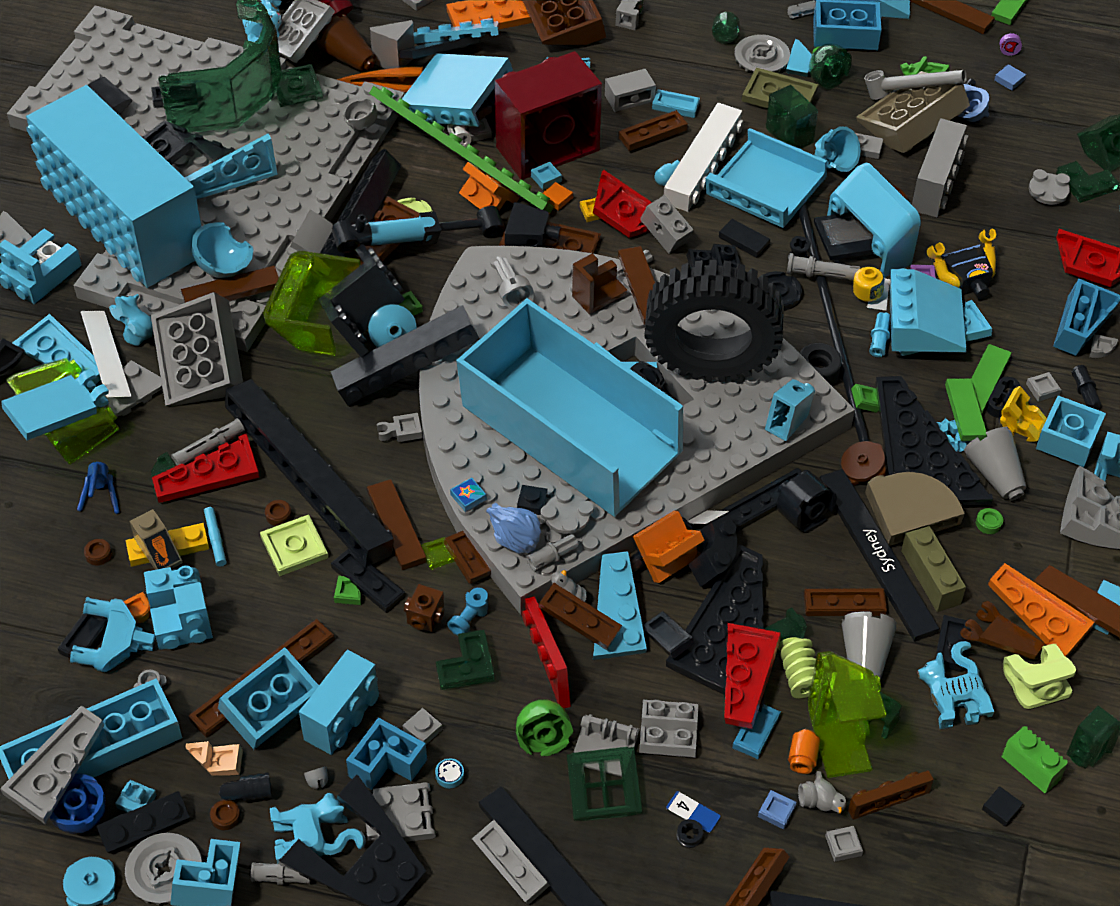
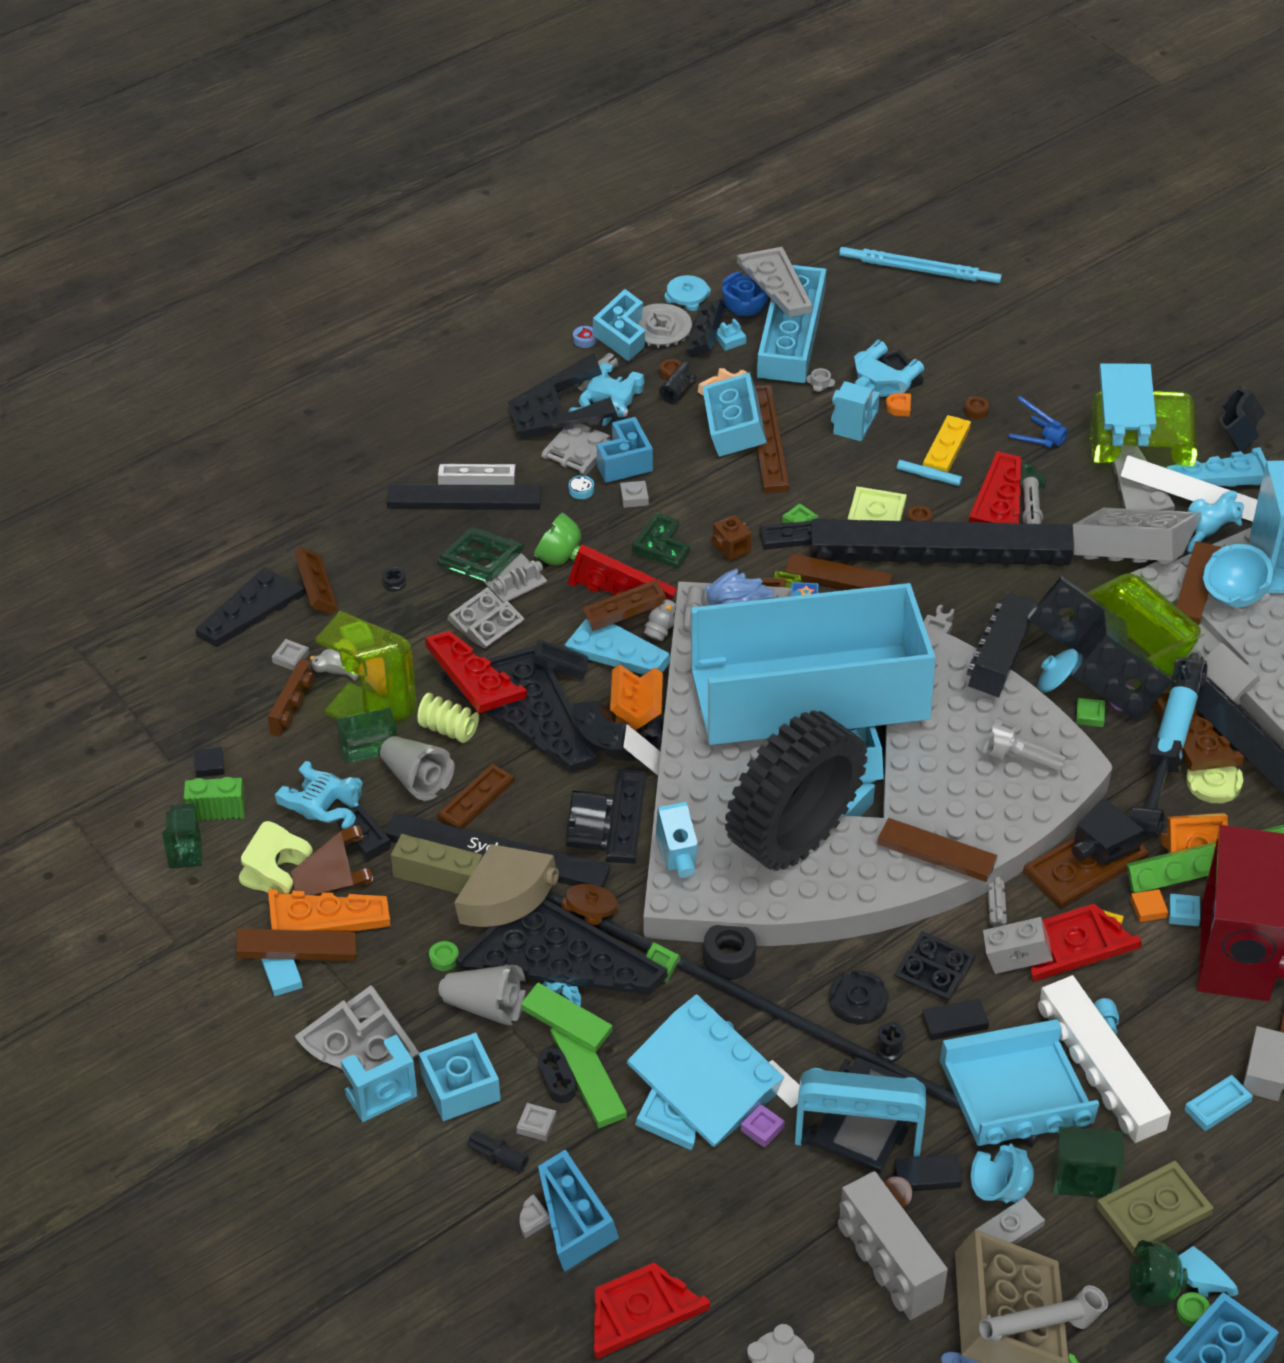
camera: 130 degrees right, 5 degrees down
slope [130,509,182,570] -> none
medium azure brick [144,566,202,609] -> none
medium azure brick [299,650,379,755] -> none
light grey hinge [304,766,328,789] -> none
dark azure leg [447,588,488,637] -> none
reddish brown panel [572,253,627,314] -> none
reddish brown plate [618,110,688,151] -> none
sticker [666,791,720,832] -> none
dark azure tile [732,704,781,759] -> none
light grey gear [734,35,790,73] -> none
clear green bracket [764,607,807,654] -> none
light grey pin [787,253,860,281] -> none
yellow head [853,267,885,302] -> none
torso [927,228,996,299] -> none
yellow cylinder [1000,386,1047,442] -> none

